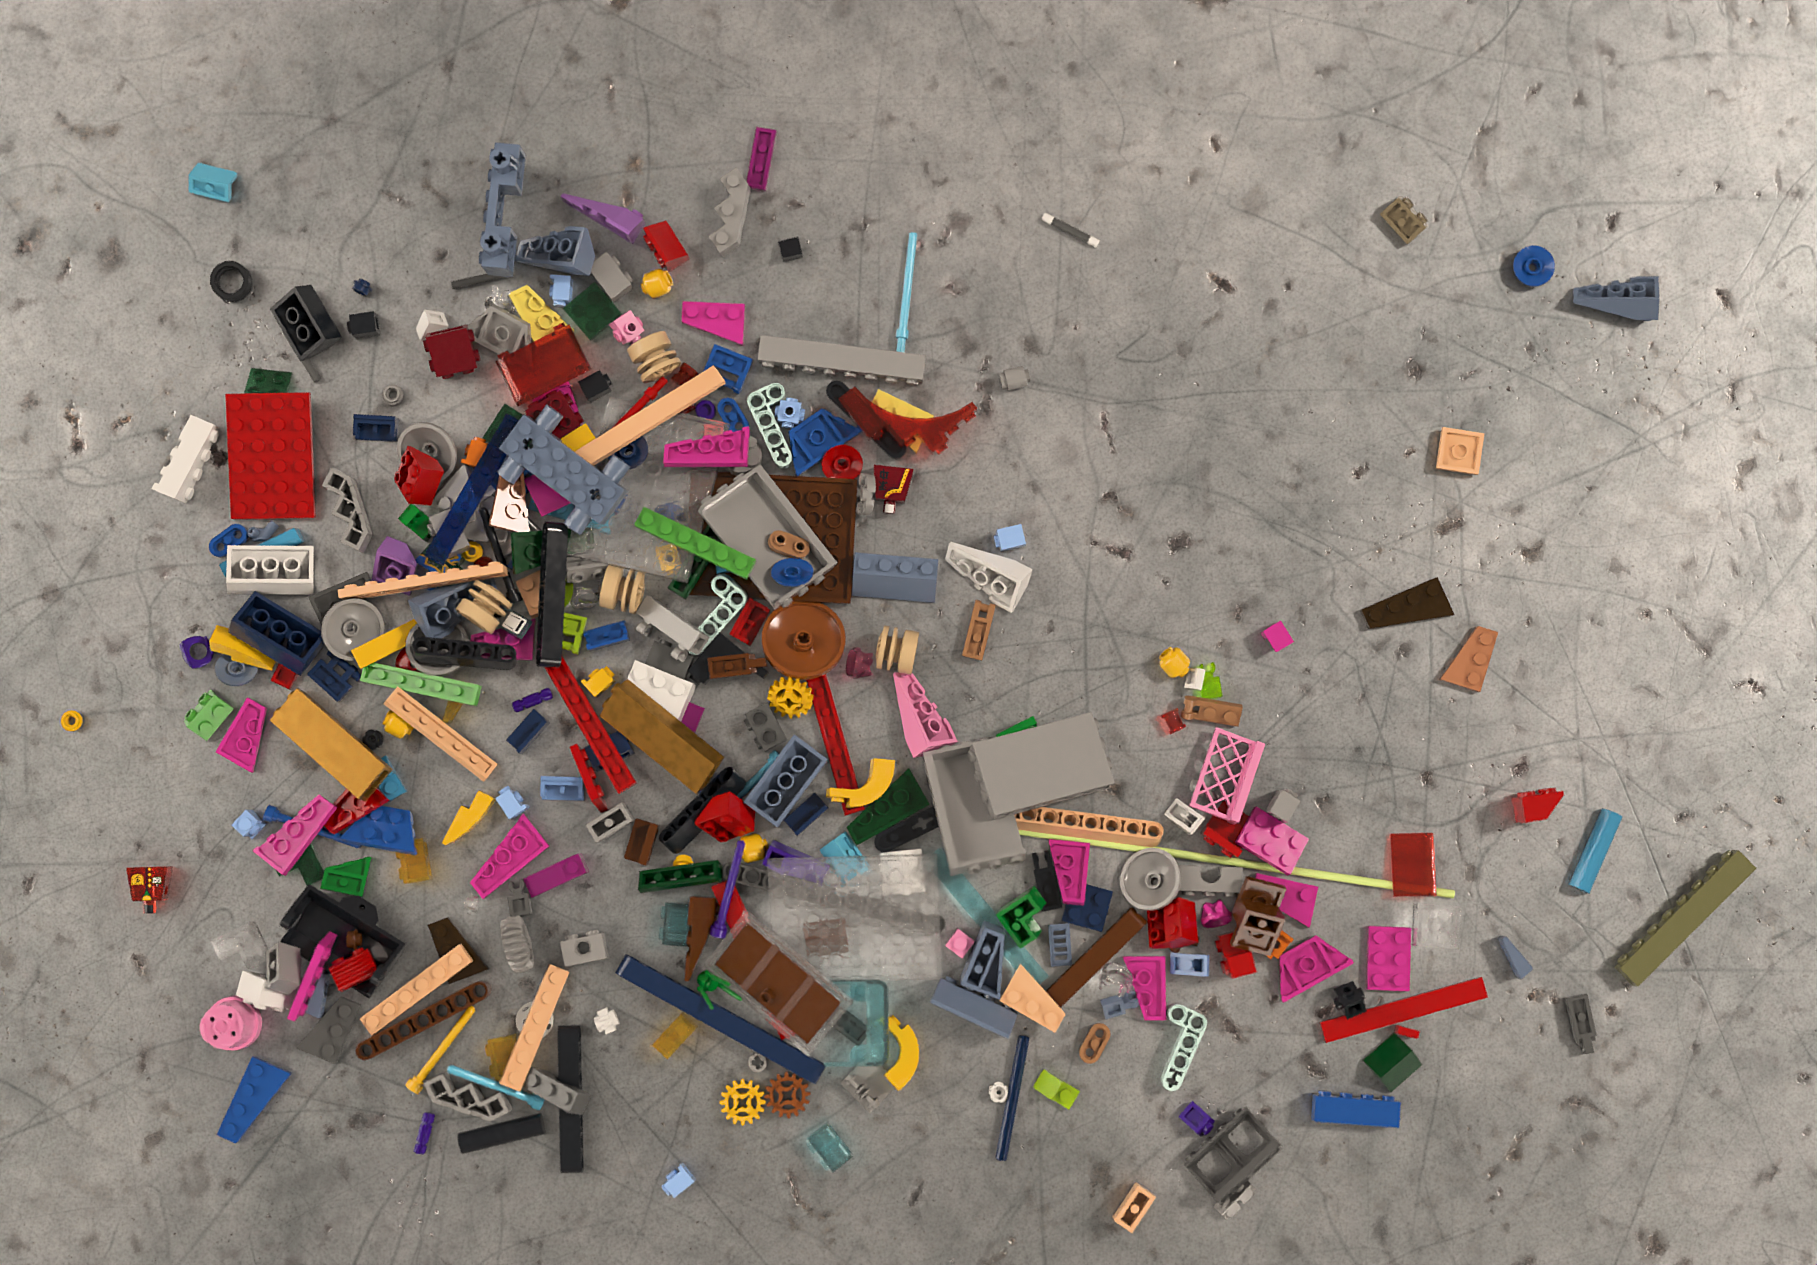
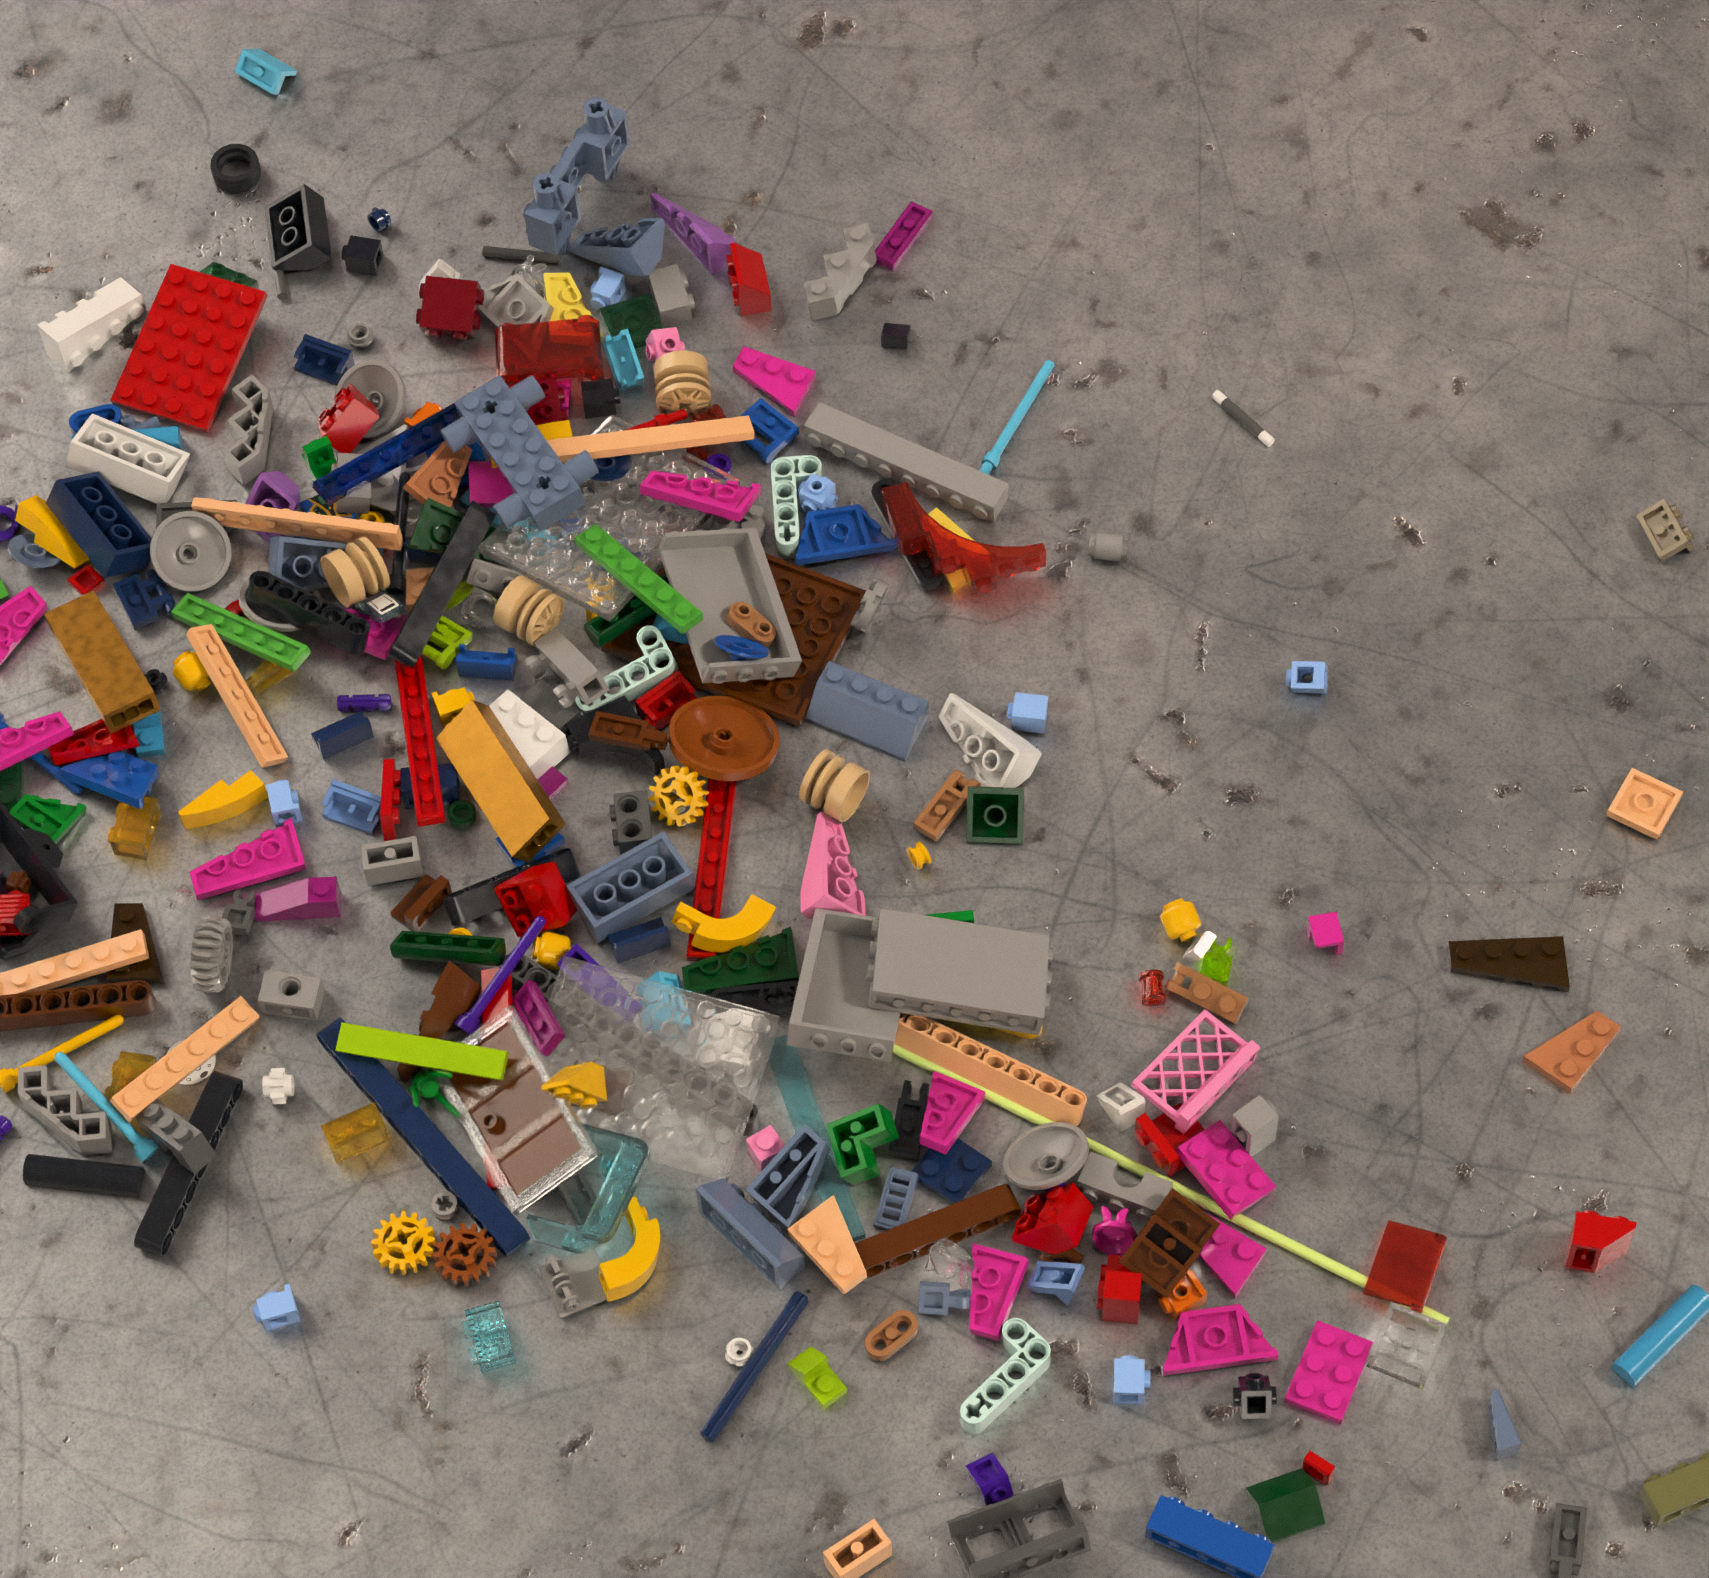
camera: 25 degrees right, 25 degrees down
yellow piece [351,619,417,669] -> none
yellow head [641,268,673,298] -> none
clear light blue brick [659,902,690,947] -> none
blue plate [717,398,749,432] -> none
red dish [821,445,863,479] -> none
clear pink piece [846,647,873,679] -> none
dark red torso [874,465,913,514] -> none
red tile [1319,977,1488,1043] -> none
none -> lime tile [335,1022,509,1081]
none -> dark green tile [447,800,476,829]
none -> magenta tile [512,979,566,1057]
none -> yellow slope [542,1061,607,1109]
none -> medium azure hinge [602,329,644,392]
none -> yellow bush [906,842,932,870]
none -> dark green slope [966,786,1024,844]
none -> light blue brick [1113,1355,1150,1404]
none -> light blue brick [1286,661,1328,695]

